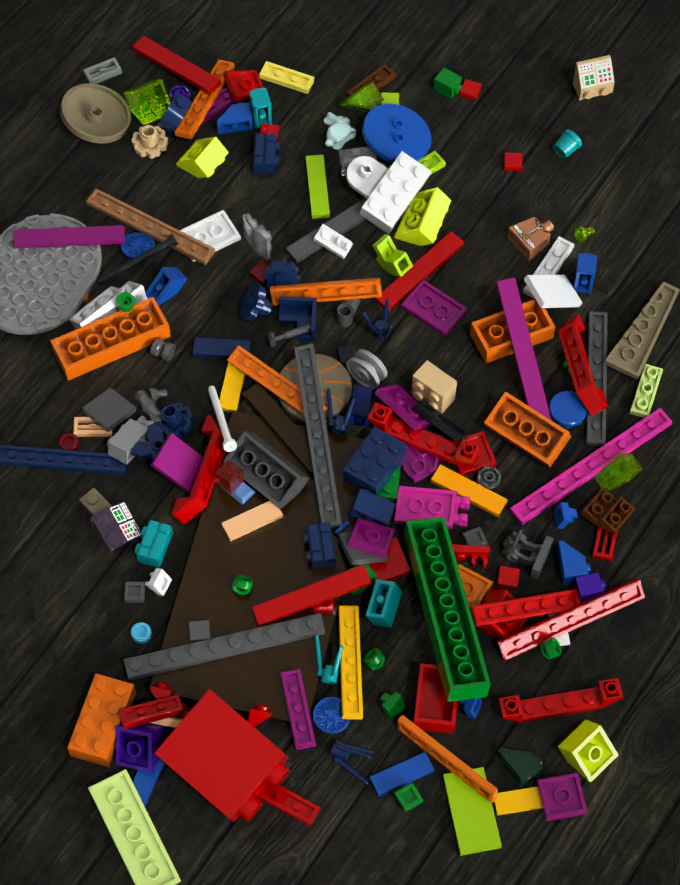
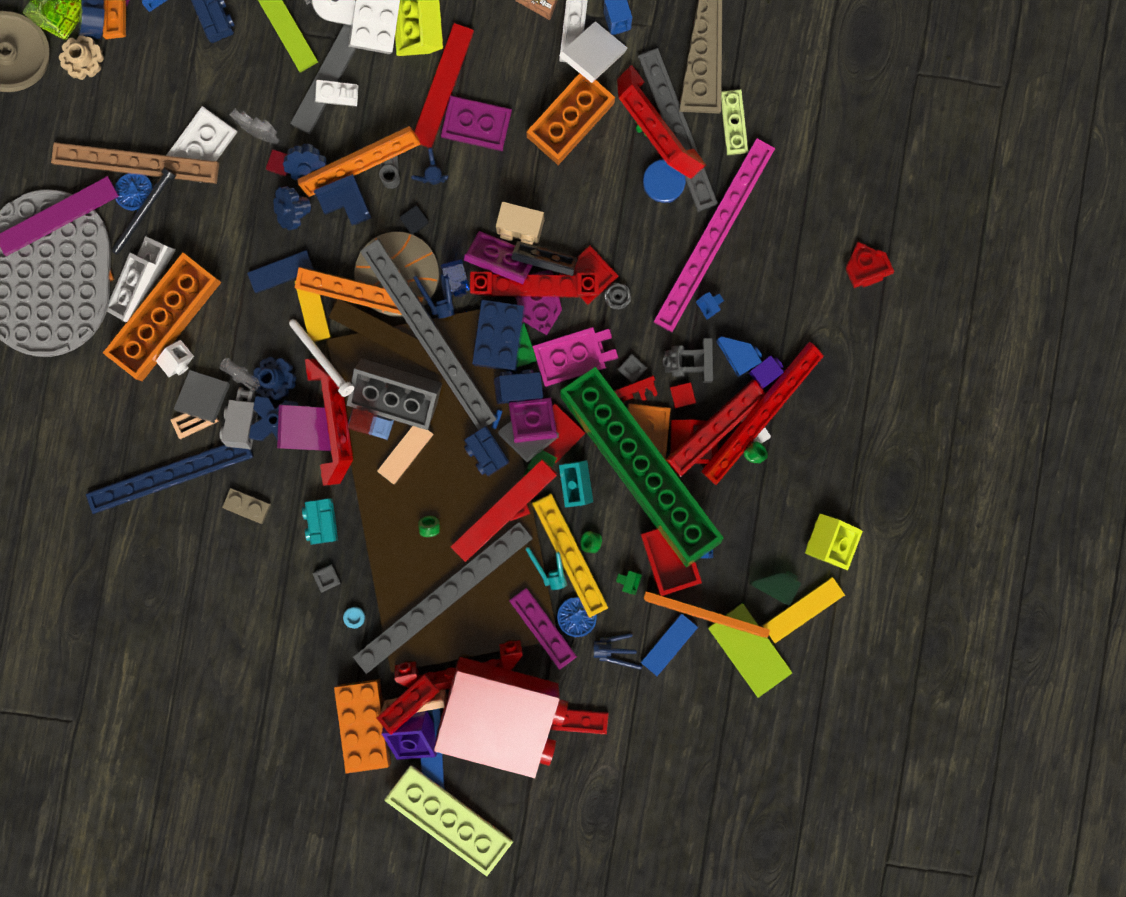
camera: 20 degrees left, 25 degrees up
dark red tile [59,433,79,451] -> none
clear purple slope [90,502,142,554] -> none
green tile [116,292,135,312] -> none
blue slope [145,267,187,306] -> none
white tile [145,568,172,596] -> none
dark grey piece [147,388,167,403] -> none
dark grey wheel [150,338,176,362] -> none
neon yellow slope [176,137,229,178] -> none
dark grey tile [189,620,210,643] -> none
dark grey piece [268,324,311,348] -> none
light grey wheel [346,349,388,389] -> none
lime brick [372,234,413,277] -> none
green tile [394,783,423,812] -> none
light orange tile [431,464,508,517] -> none
orange brick [484,391,571,468] -> none
magenta tile [496,278,552,421] -> none
red slope [499,678,623,722] -> none
magenta tile [537,772,587,821] -> none
reddish brown slope [580,487,636,534] -> none
red tile [592,527,617,562] -> none
clear neon green slope [594,453,643,491] -> none
none -> white brick [156,340,194,377]

